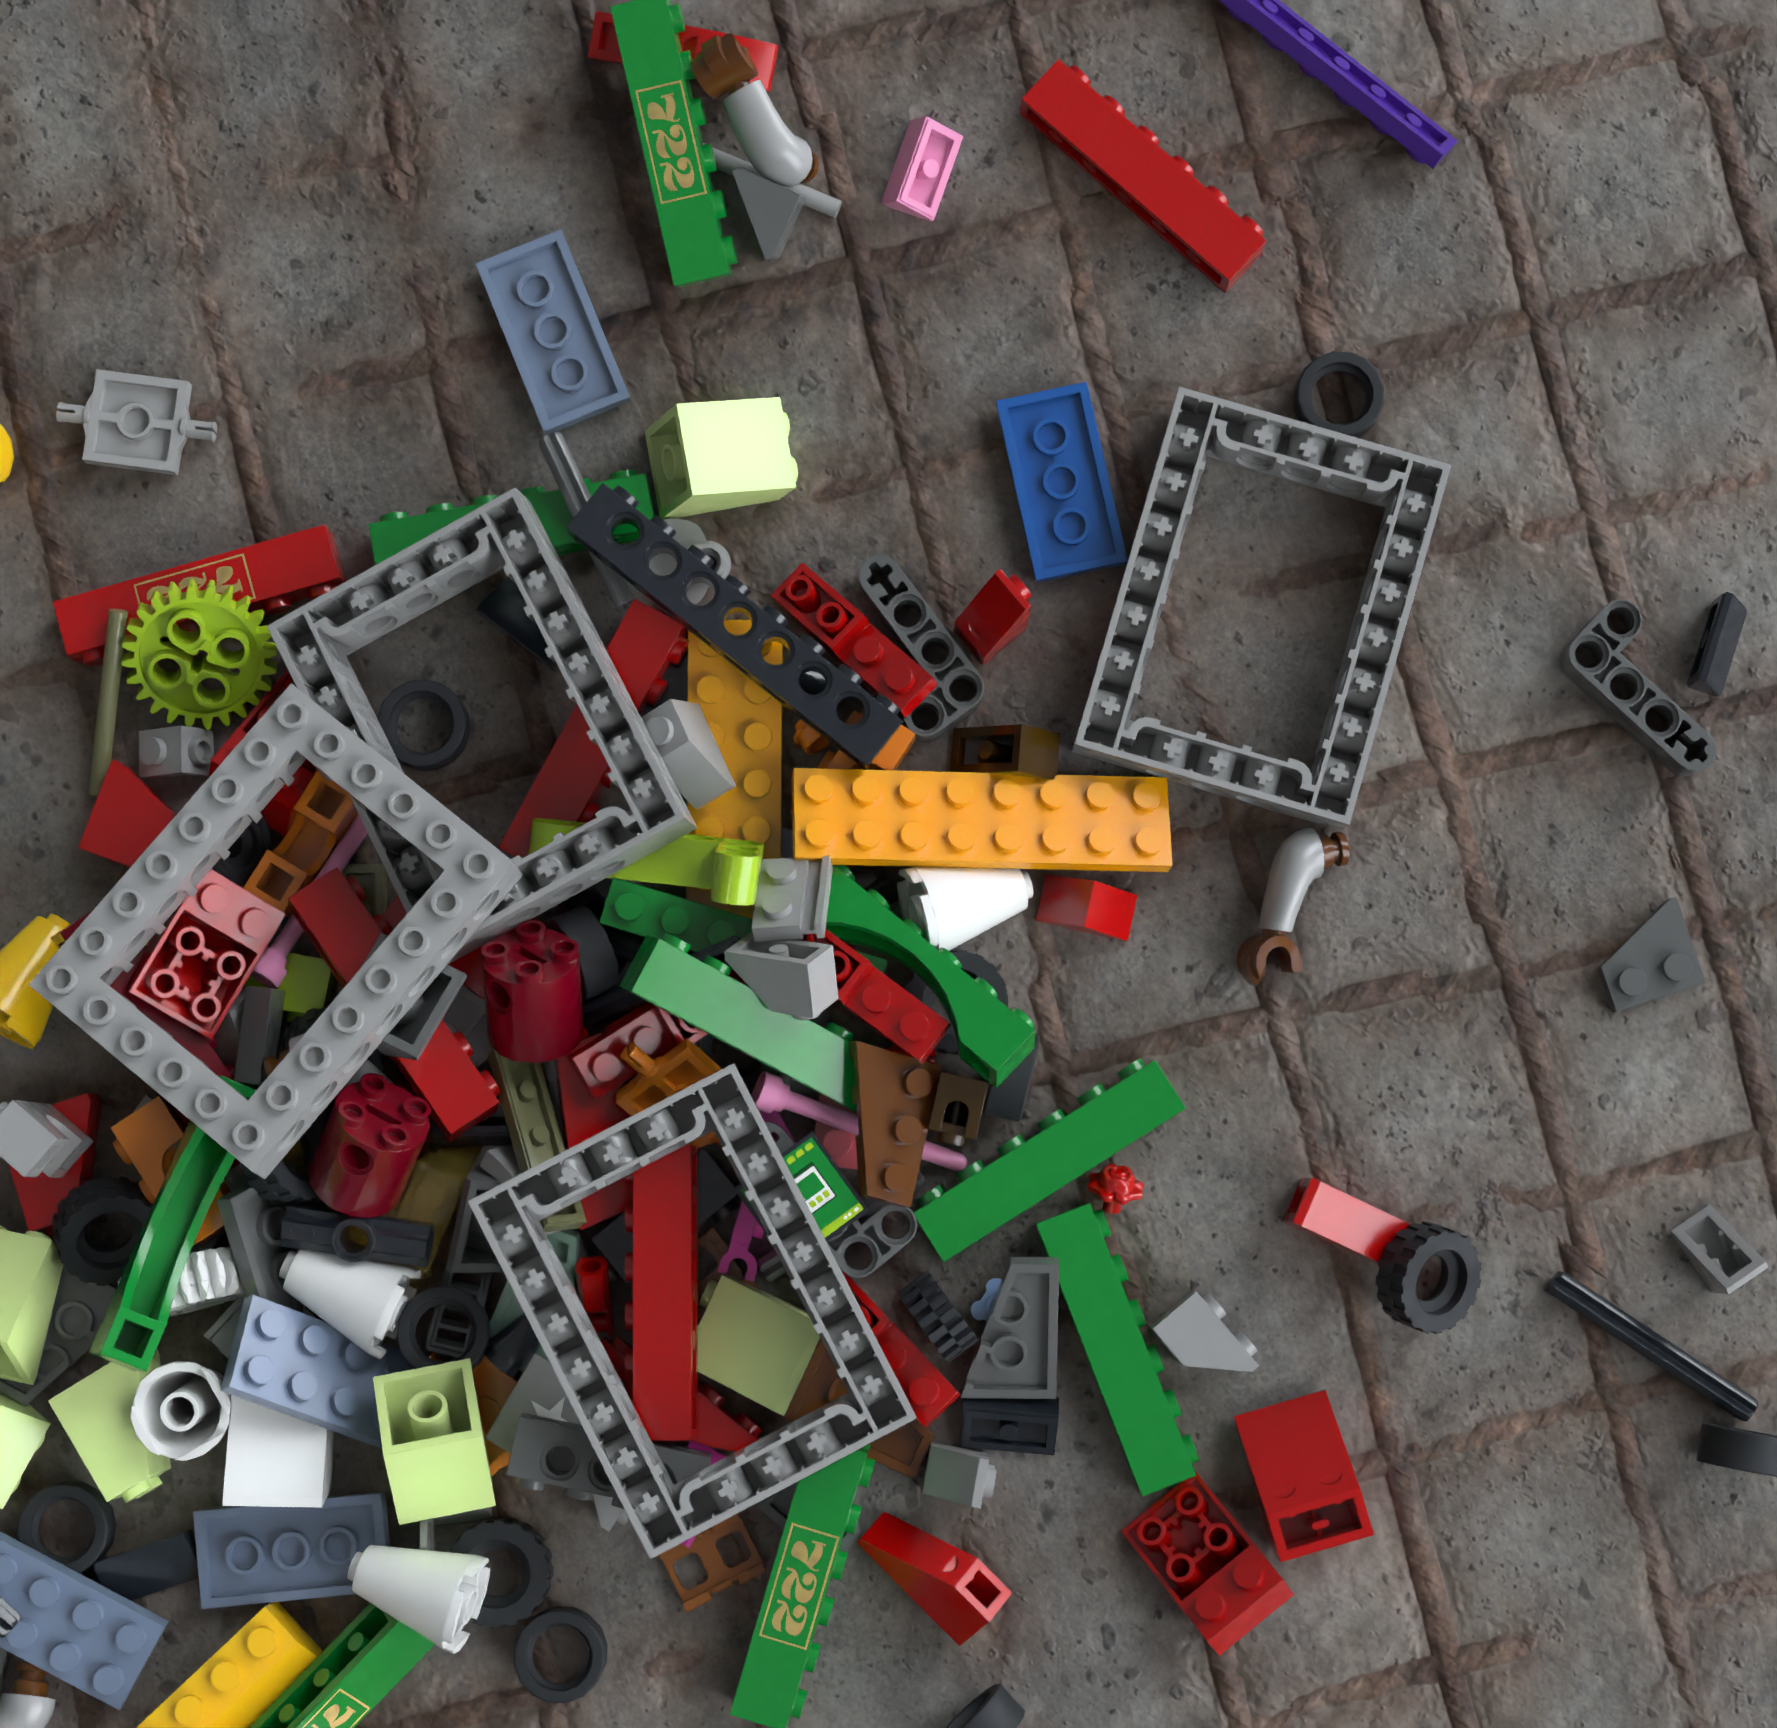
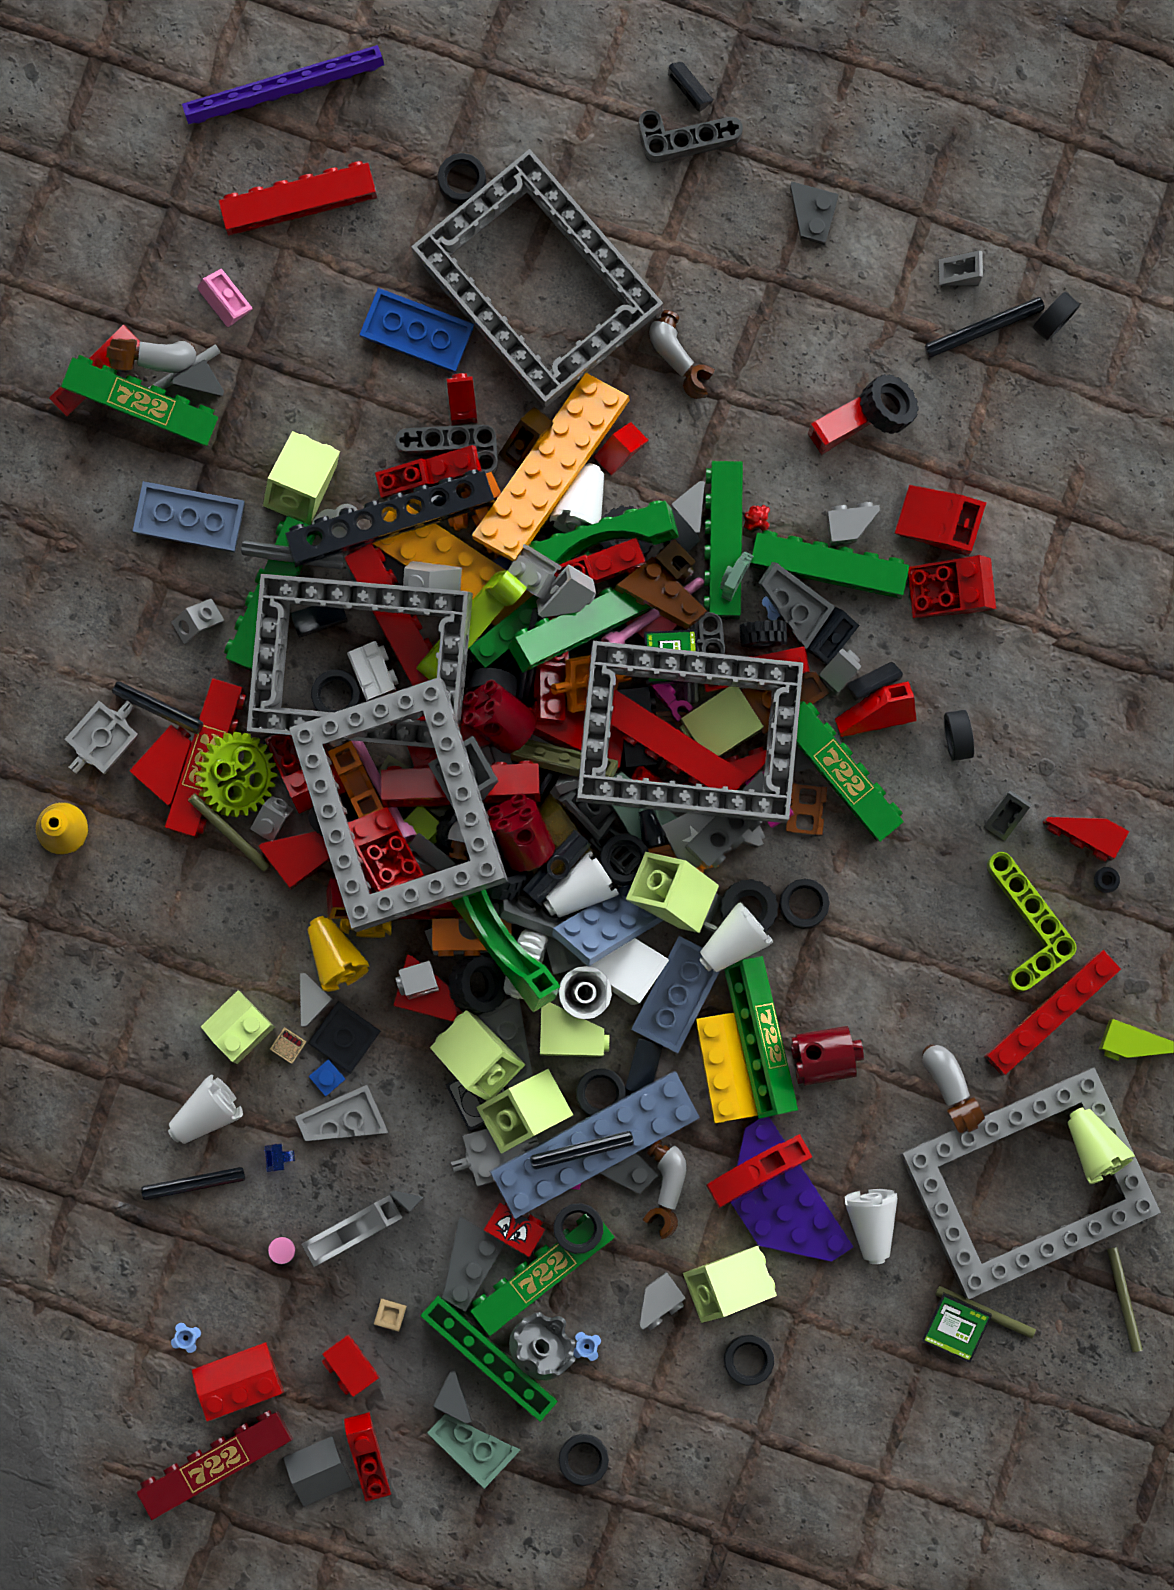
camera: 65 degrees left, 0 degrees up
none -> black axle [112,681,204,734]
none -> red slope [130,724,192,808]
none -> light grey bracket [172,599,224,644]
none -> white brick [347,641,399,701]
none -> light grey slope [671,481,705,537]
none -> sand green wing [720,552,754,602]
none -> black slope [847,662,903,701]

